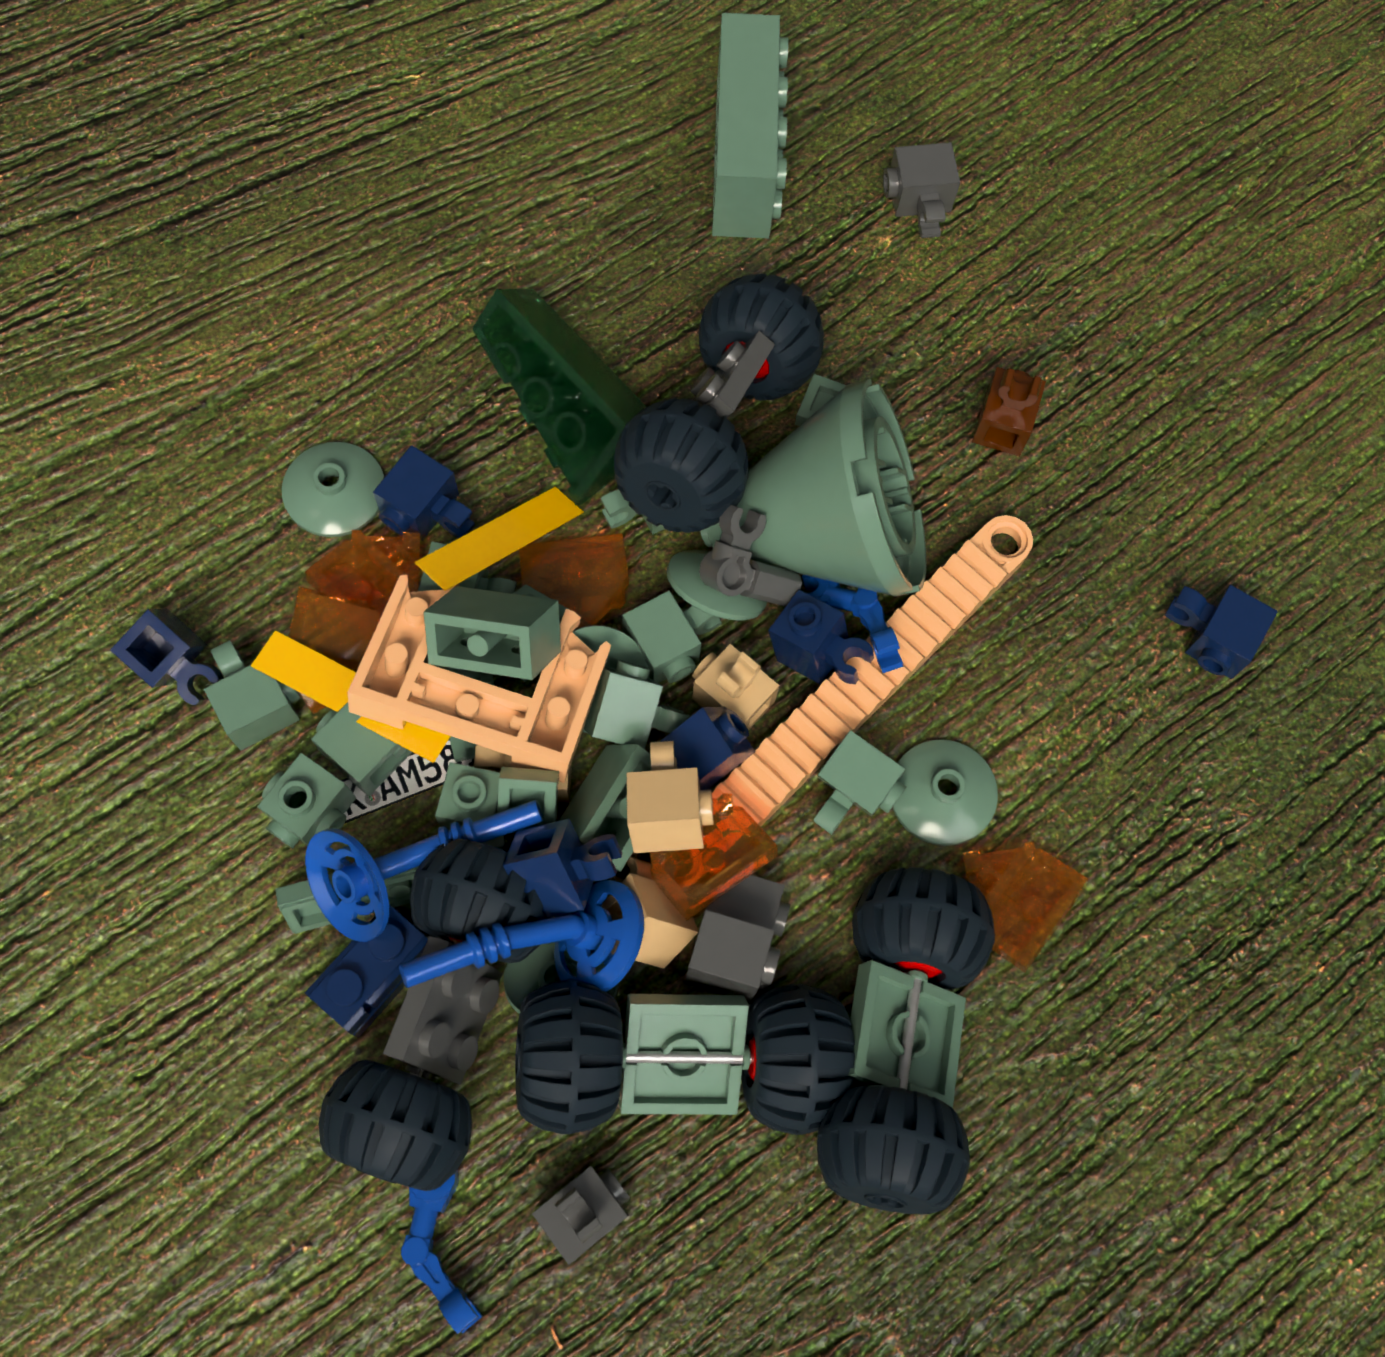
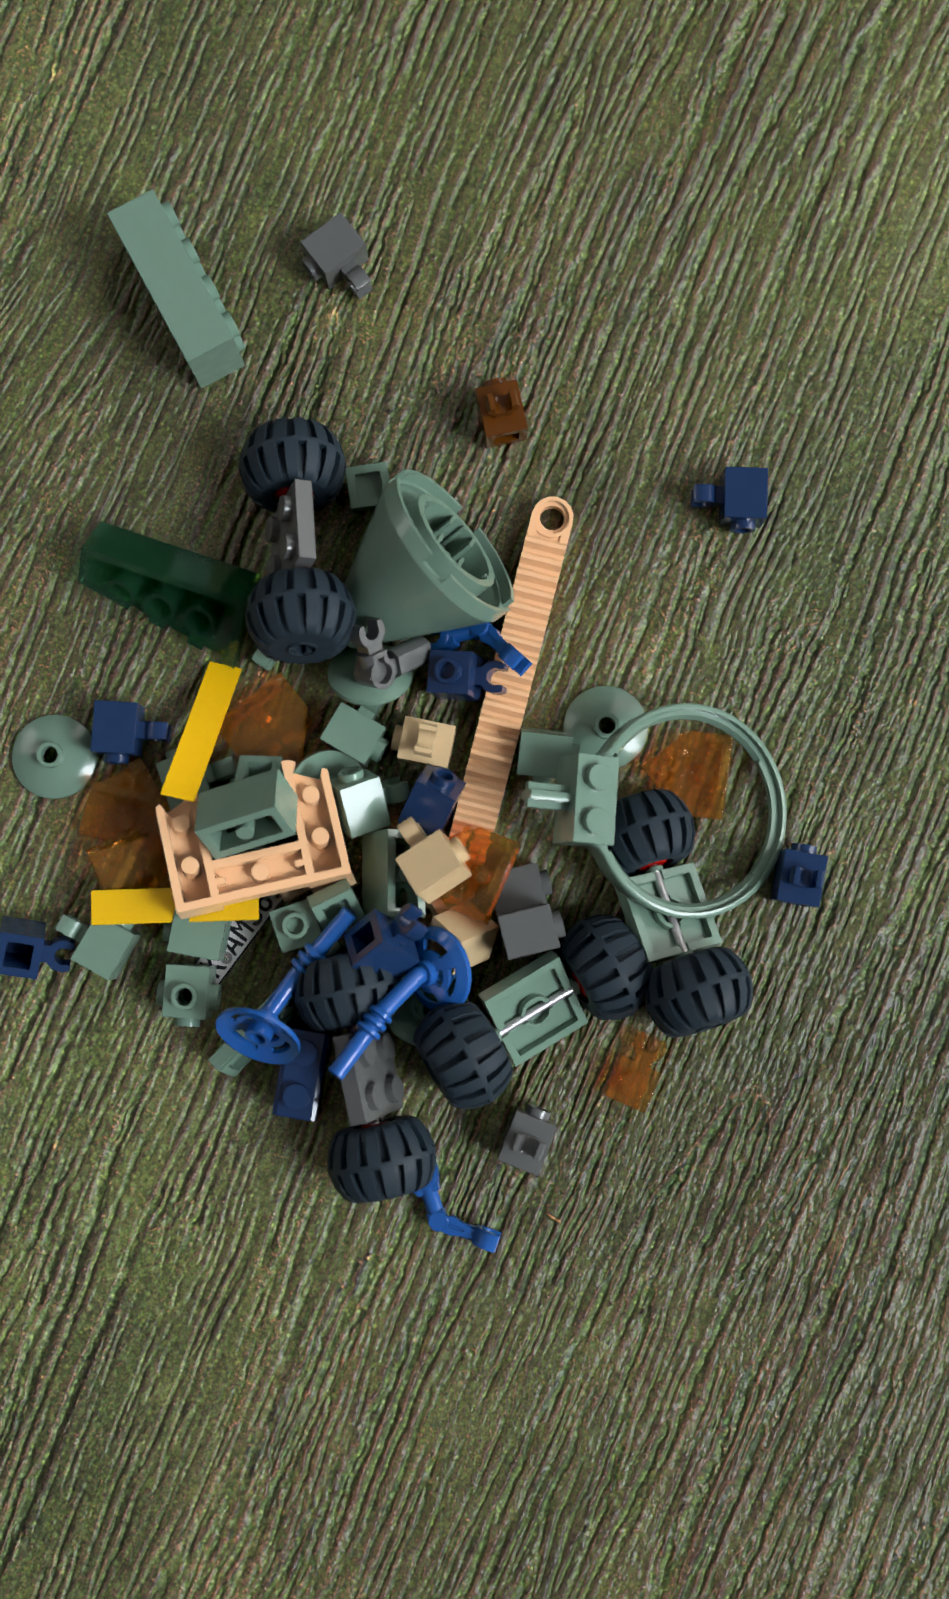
camera: 25 degrees left, 15 degrees up
none -> sand green brick [521,703,787,919]
none -> clear orange plate [604,1031,667,1113]
none -> dark blue brick [769,843,828,908]

